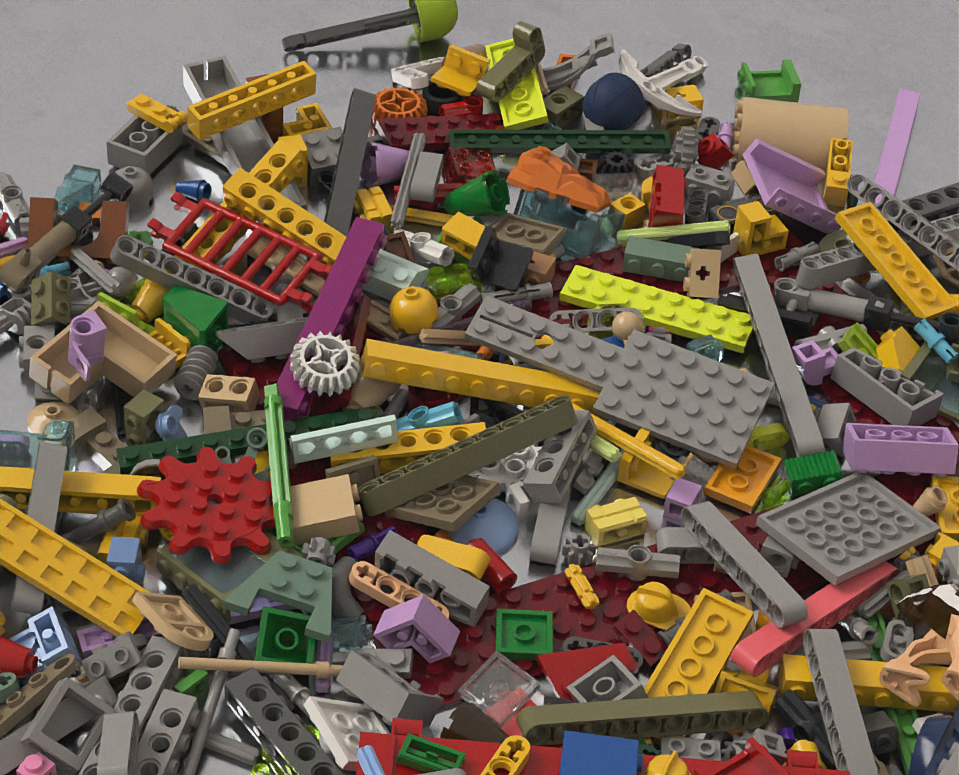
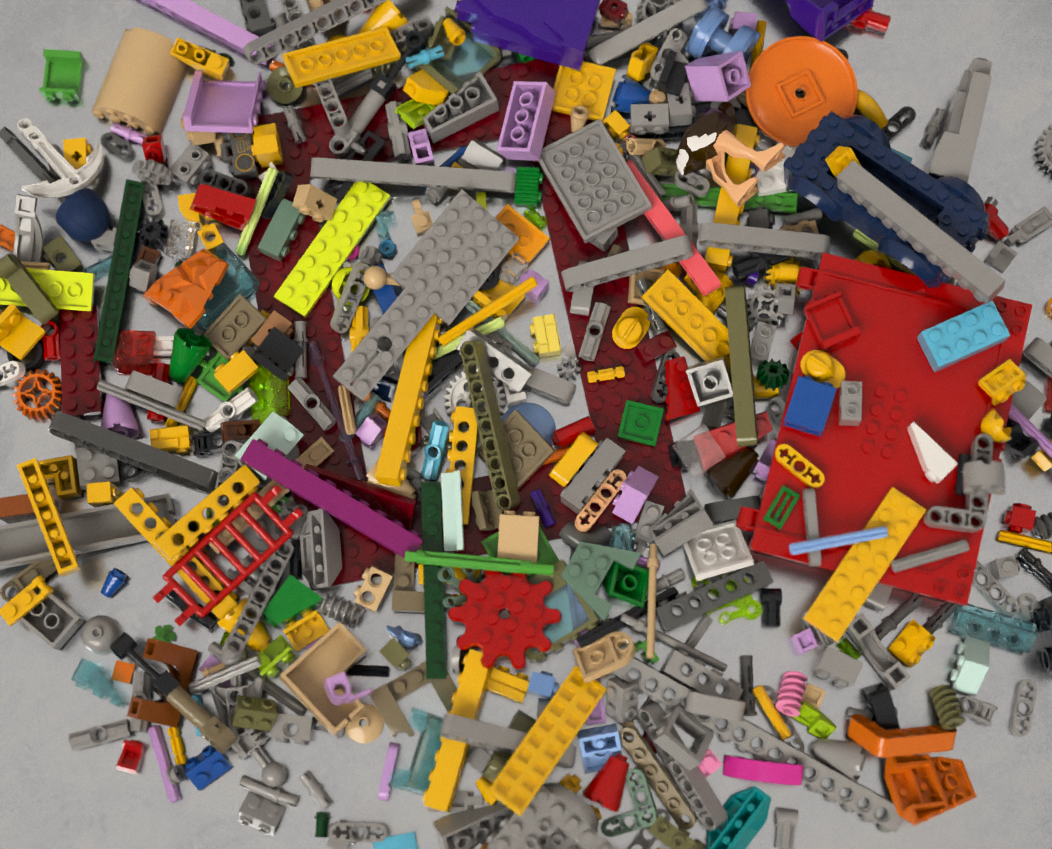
camera: 70 degrees left, 35 degrees up
dark grey pin [61,498,136,545] -> none
white gear [290,331,360,397] -> none
light grey gear [301,537,336,566] -> none
yellow cylinder [389,286,439,334] -> none

